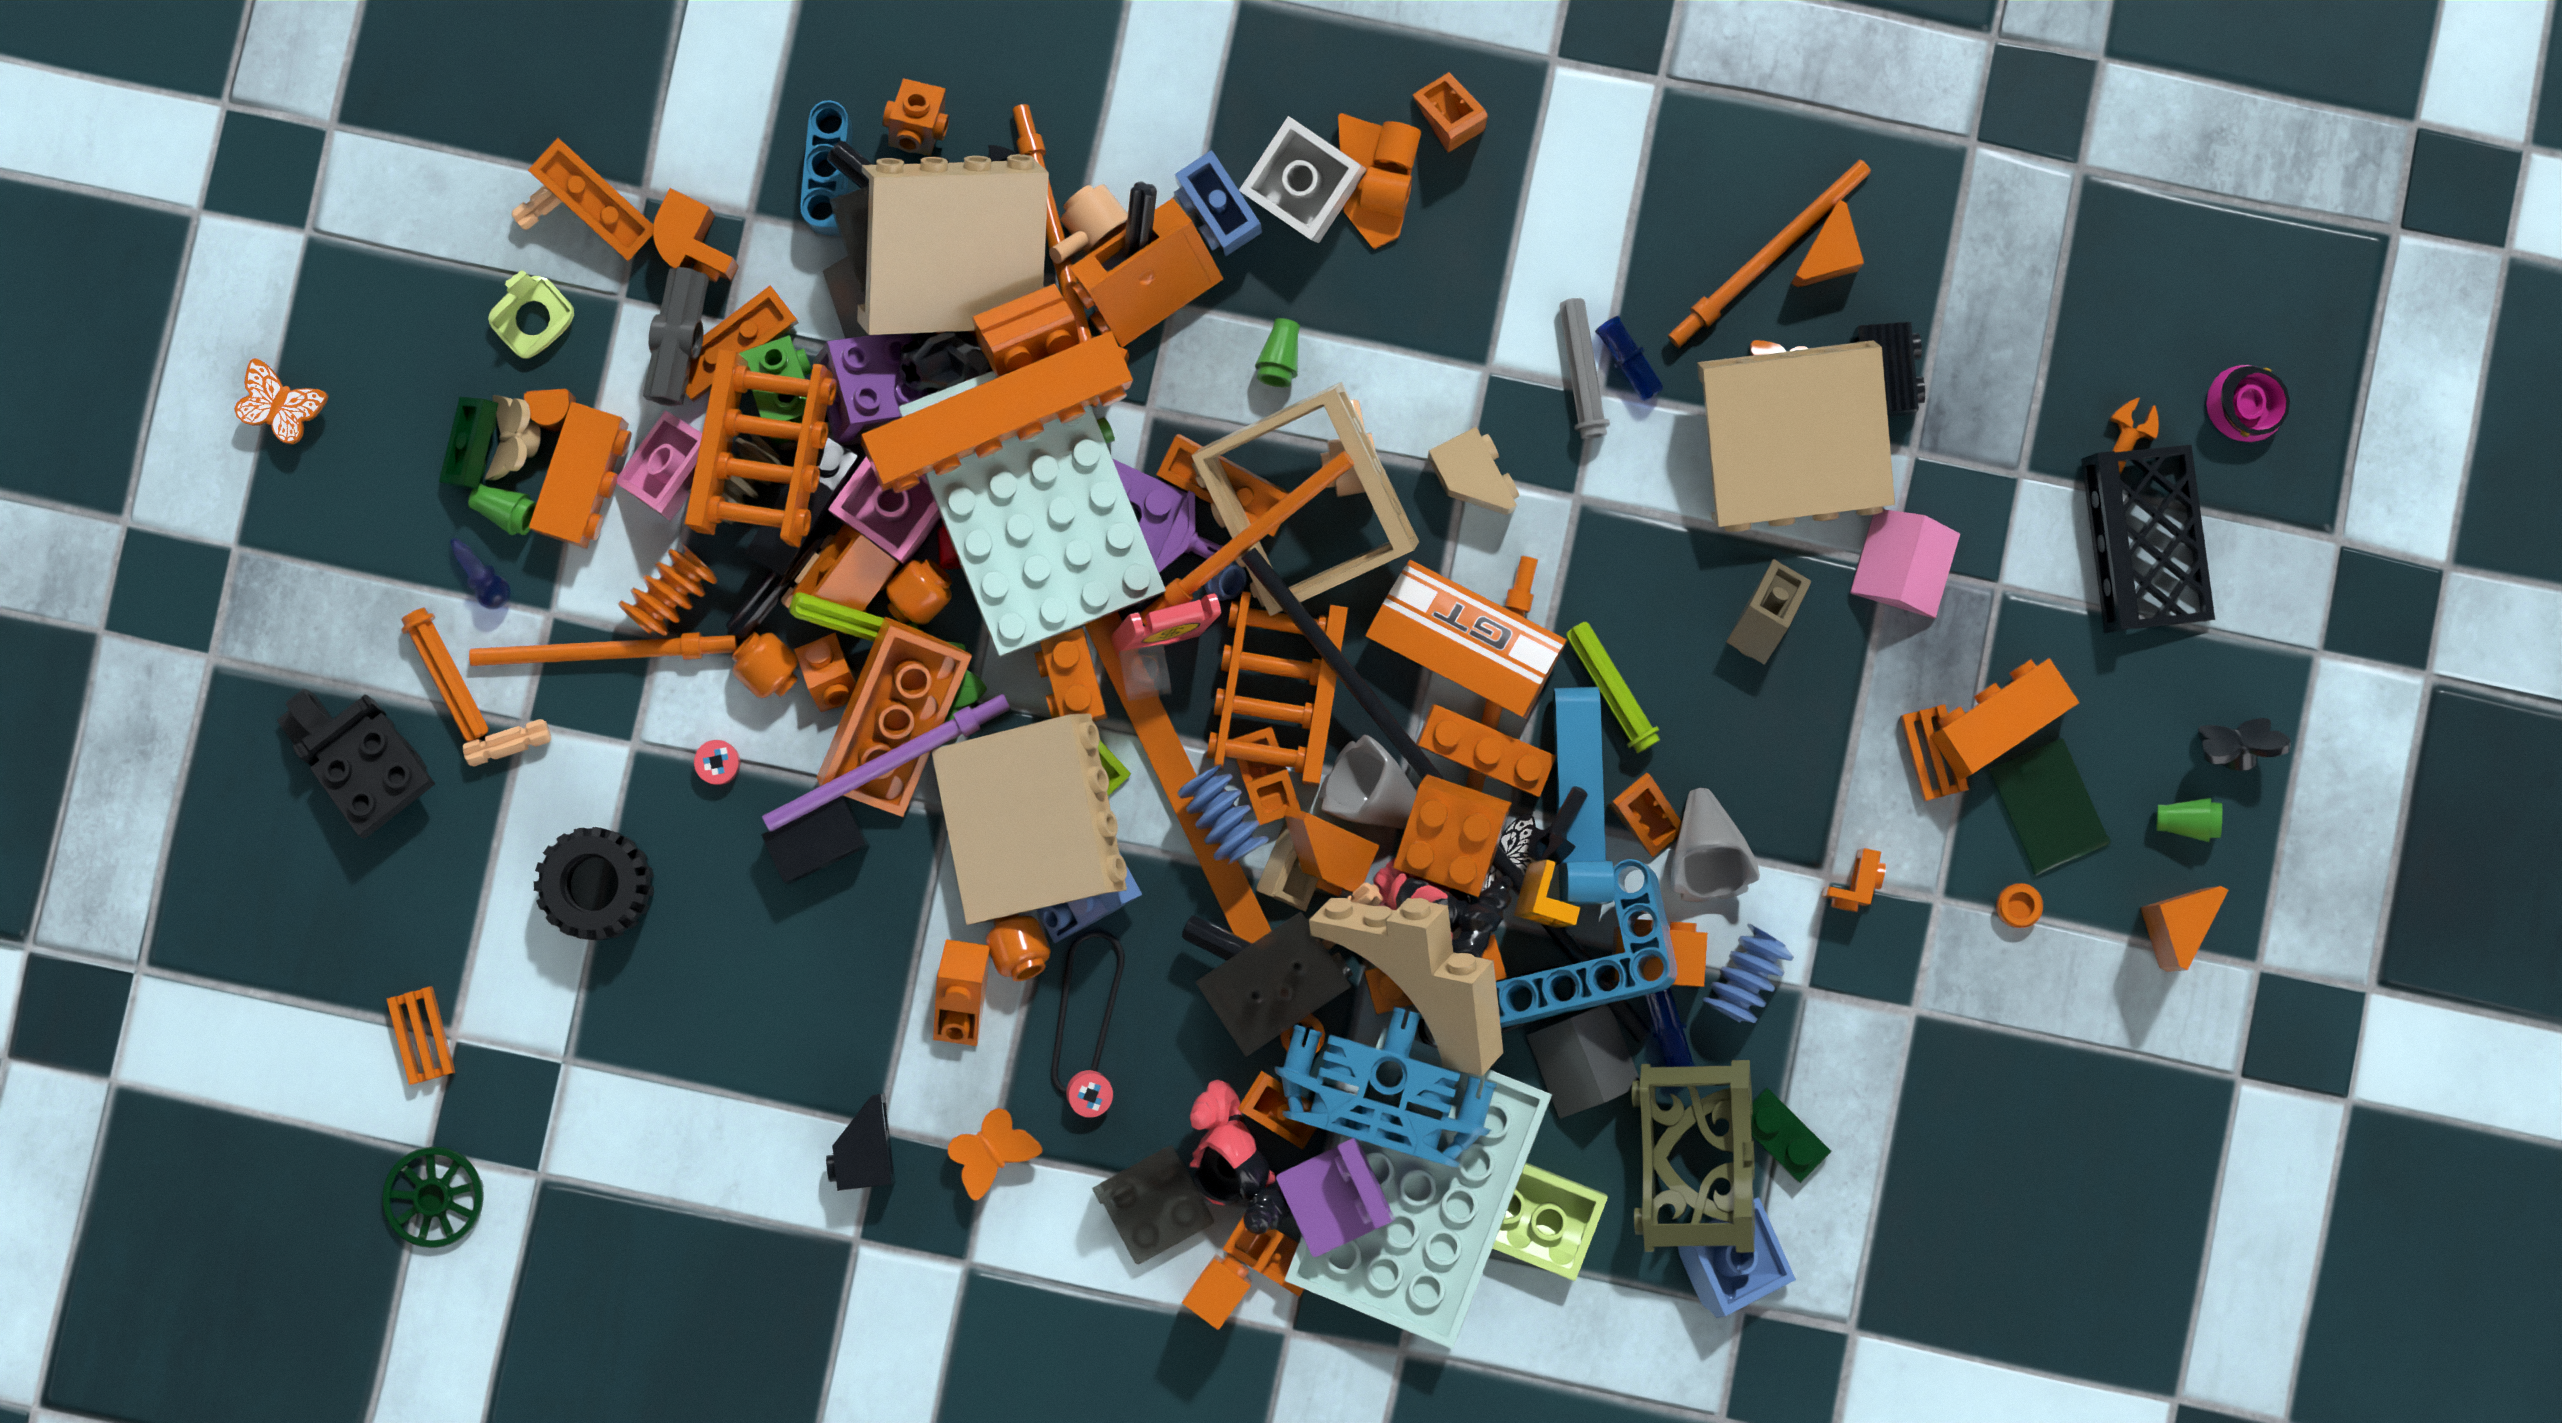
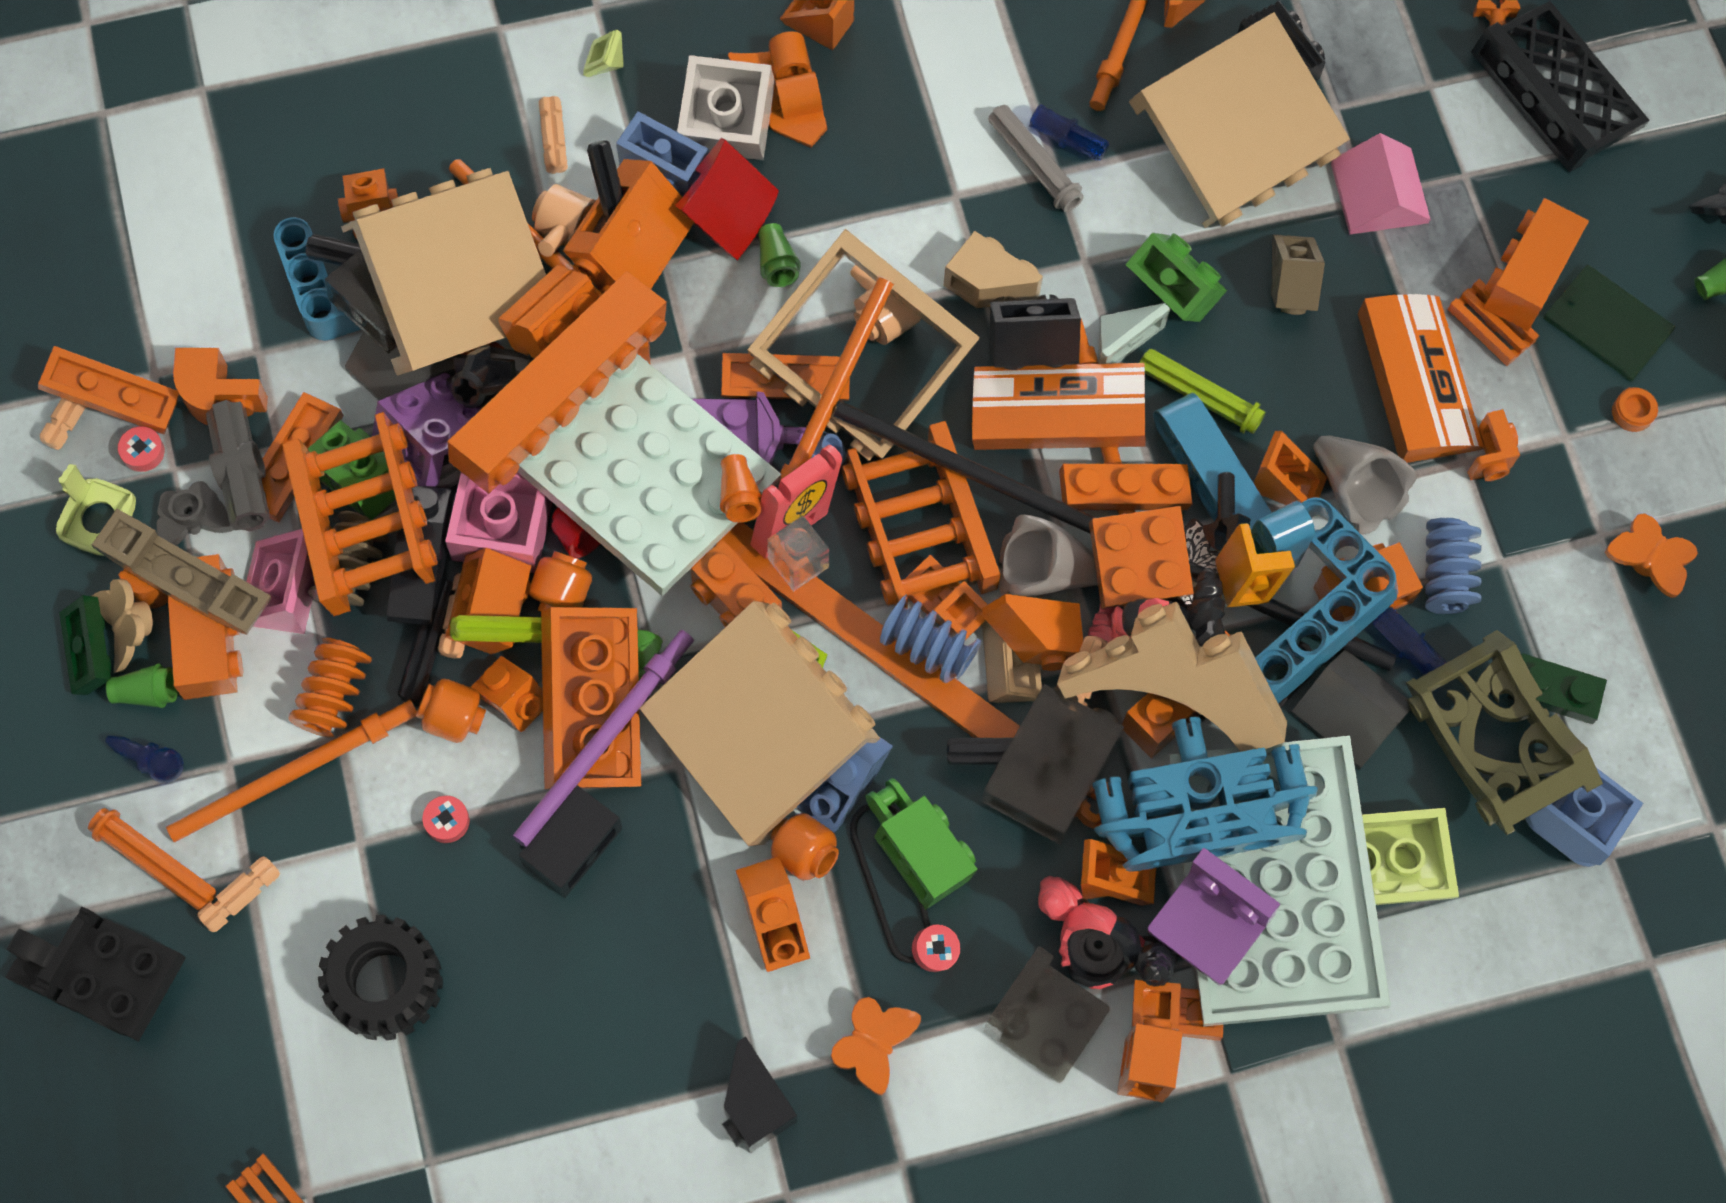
camera: 30 degrees left, 15 degrees down
none -> dark tan slope [92,509,271,635]
none -> coral tile [118,426,165,472]
none -> dark grey animal [156,481,234,546]
none -> light nougat axle [539,96,568,174]
none -> yellowish green slope [583,29,624,77]
none -> red slope [675,138,779,261]
none -> orange cone [720,454,762,523]
none -> bright green brick [865,778,978,910]
none -> black brick [989,294,1081,370]
none -> light aqua slope [1098,303,1170,364]
none -> bright green brick [1125,233,1227,322]
none -> orange slope [1358,294,1484,463]
none -> orange animal [1605,513,1698,598]

